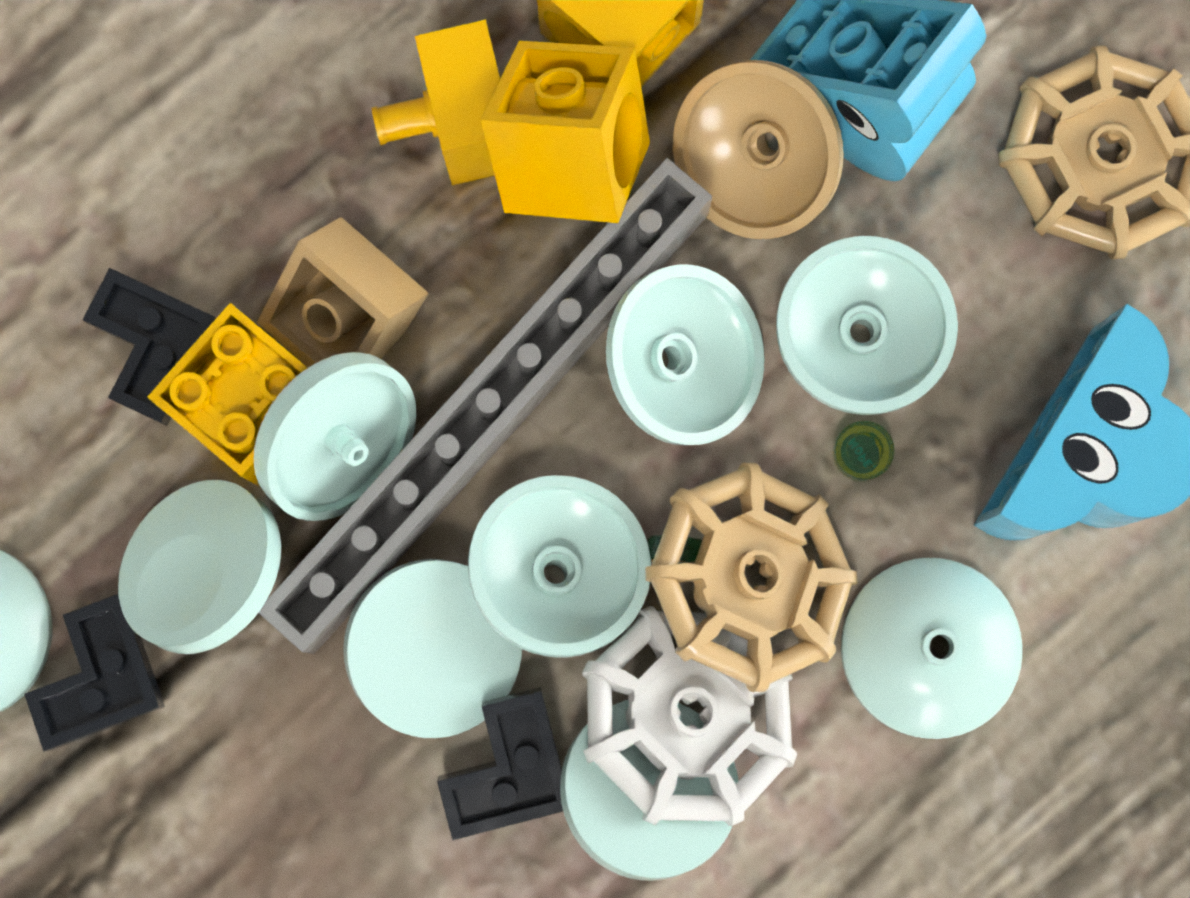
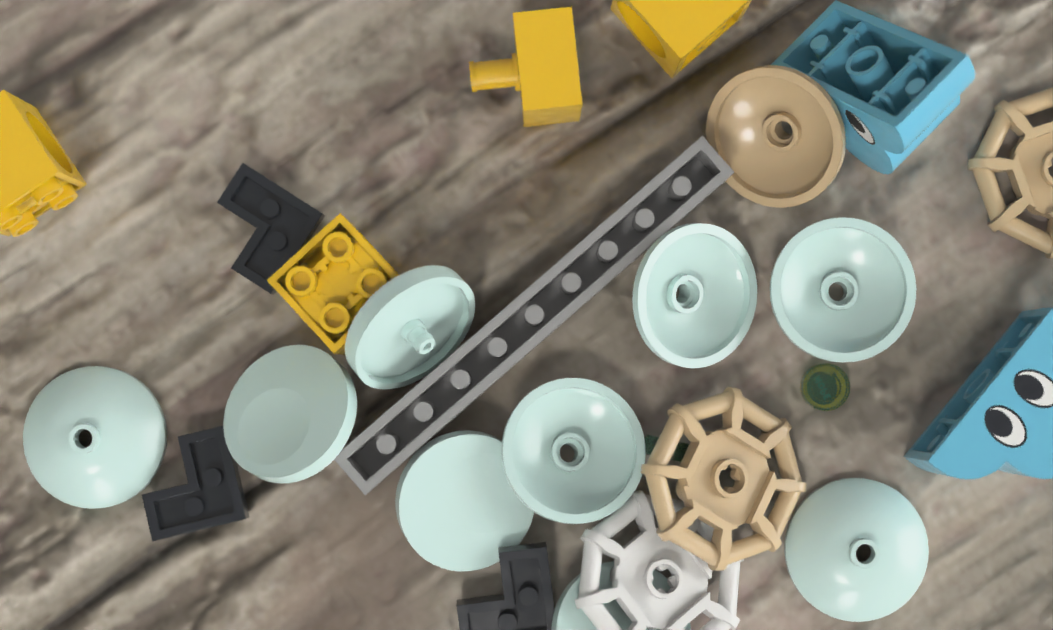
camera: 10 degrees right, 5 degrees up
tan slope [257,217,429,368] -> none
yellow brick [480,41,650,223] -> none

